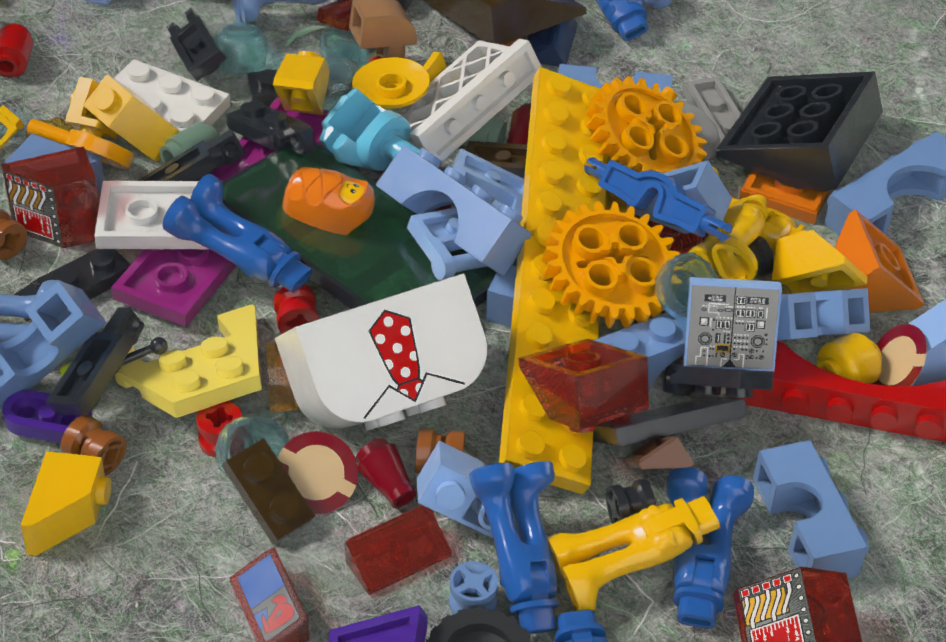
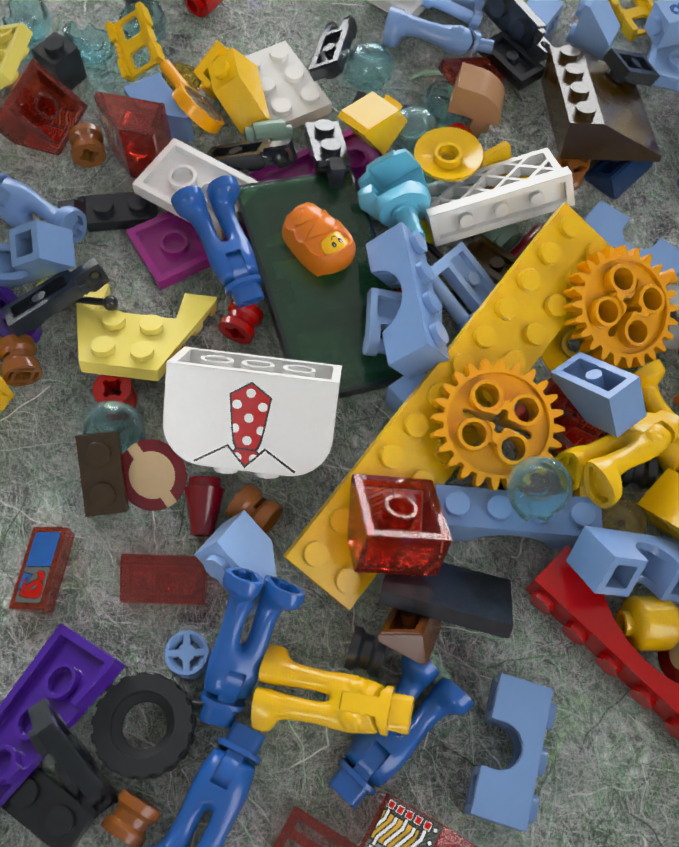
camera: 30 degrees right, 20 degrees up
blue piece [584,157,732,241] -> none
black hinge [663,365,773,398] -> none
tile [684,277,782,371] -> none

